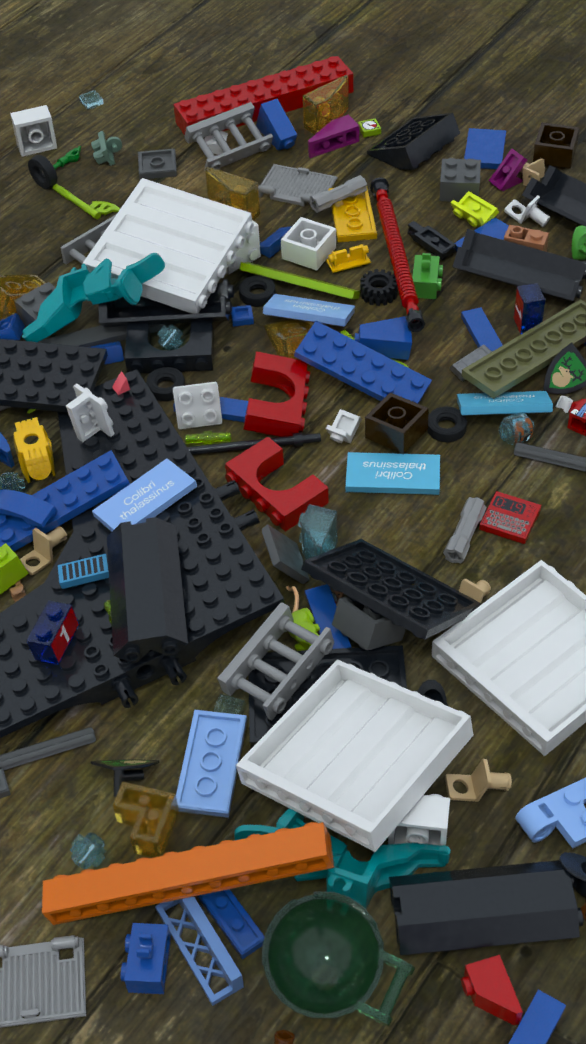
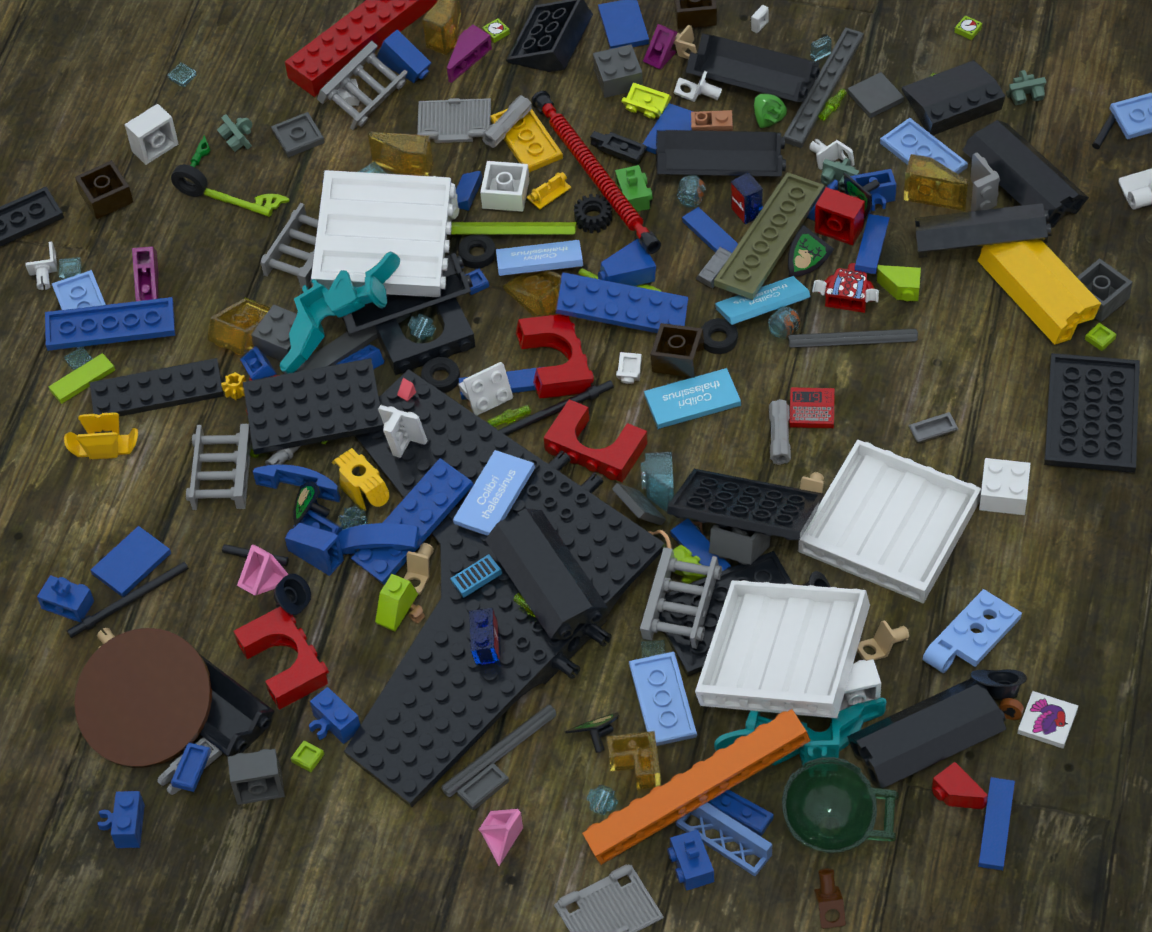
camera: 20 degrees left, 5 degrees up
none -> clear light blue head [677,175,706,207]

